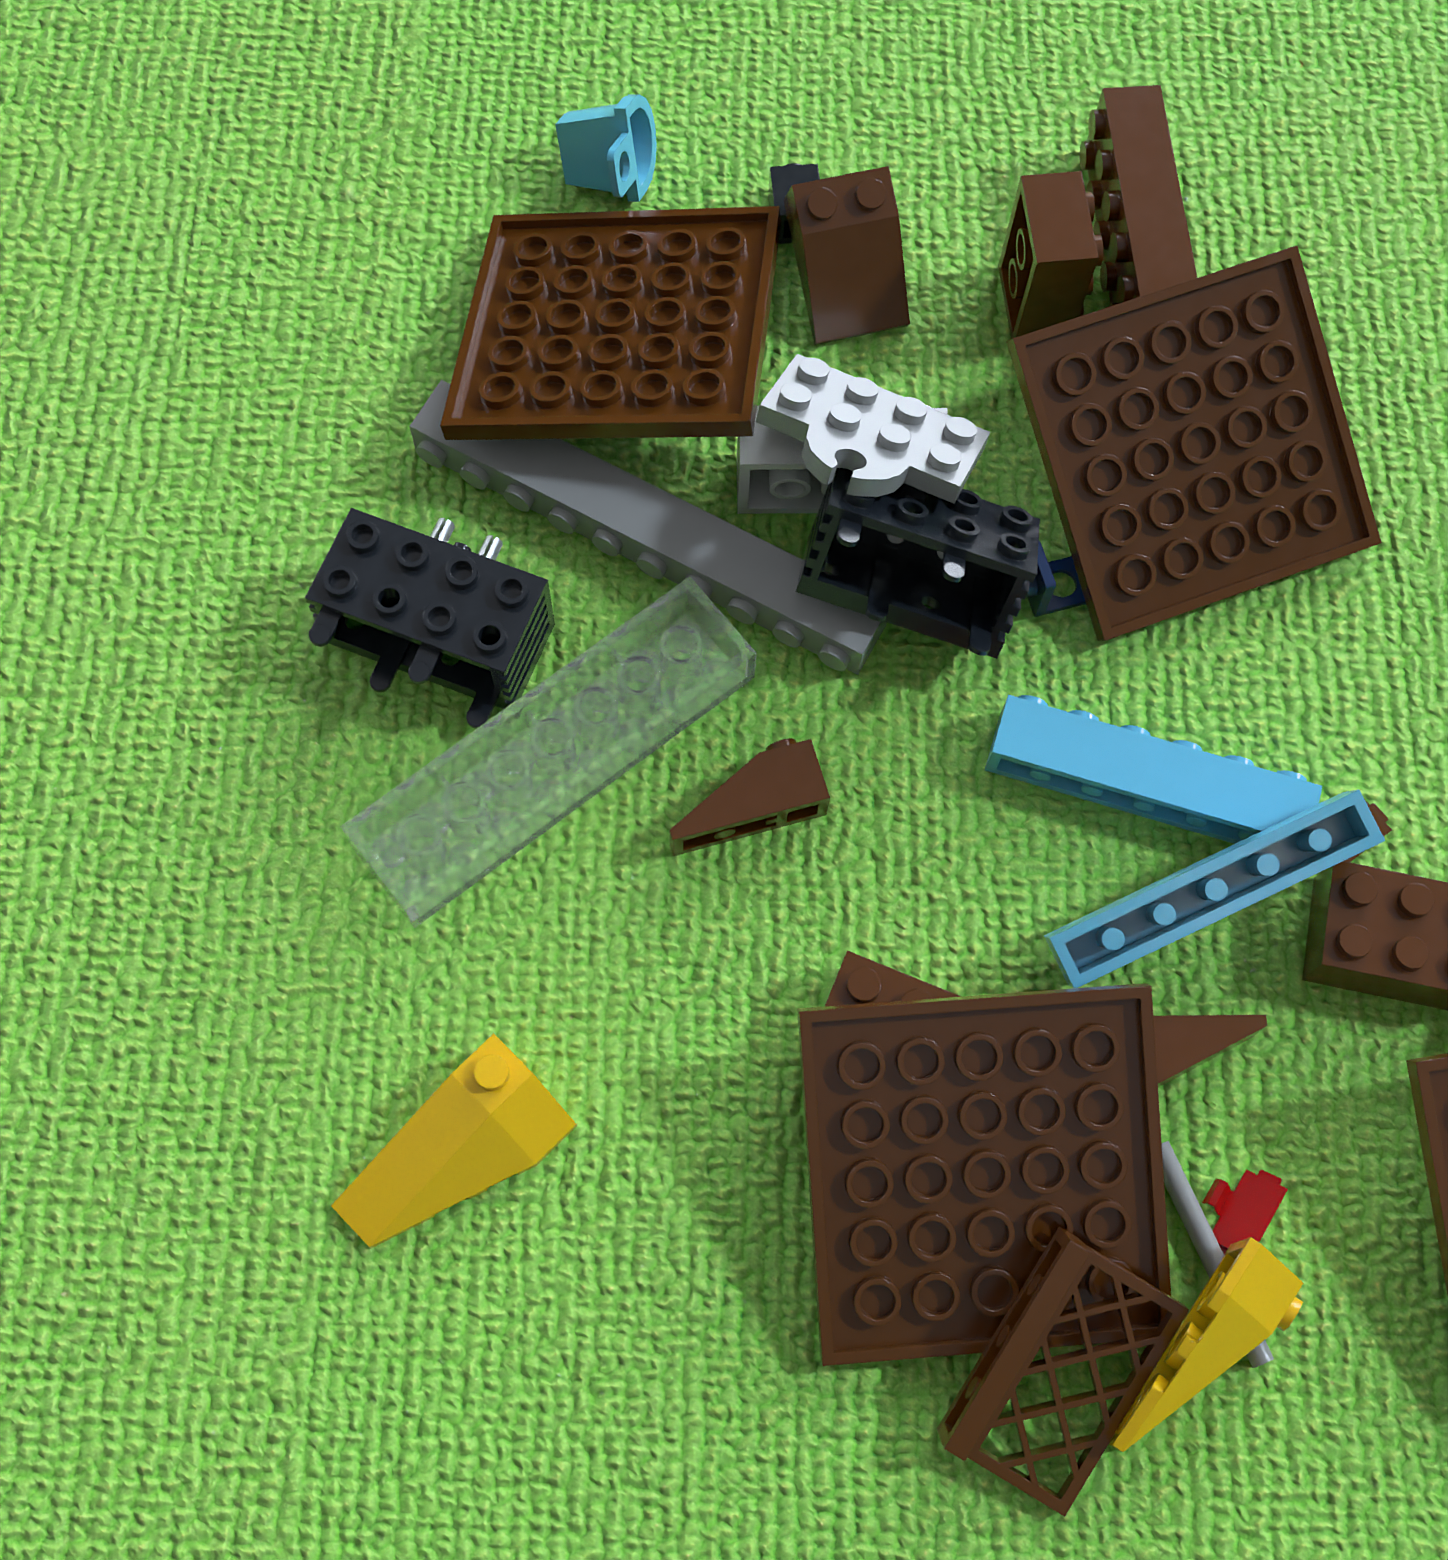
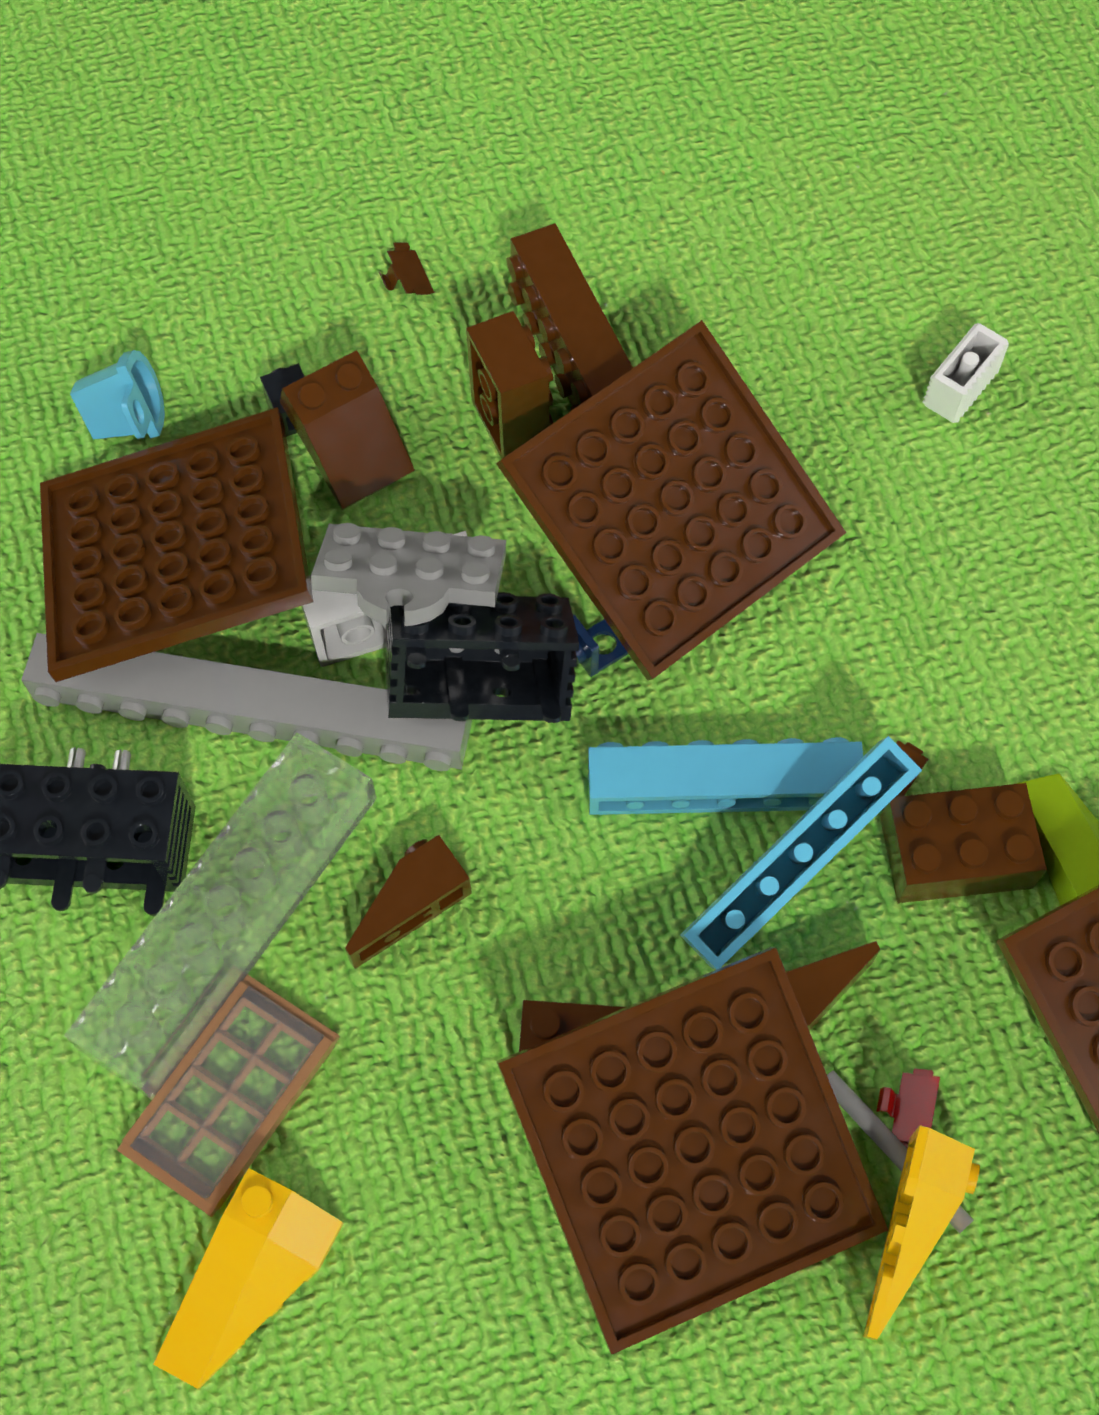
camera: 15 degrees left, 5 degrees down
reddish brown fence [937,1227,1189,1517] -> none
none -> clear piece [117,974,340,1217]
none -> reddish brown piece [379,242,434,295]

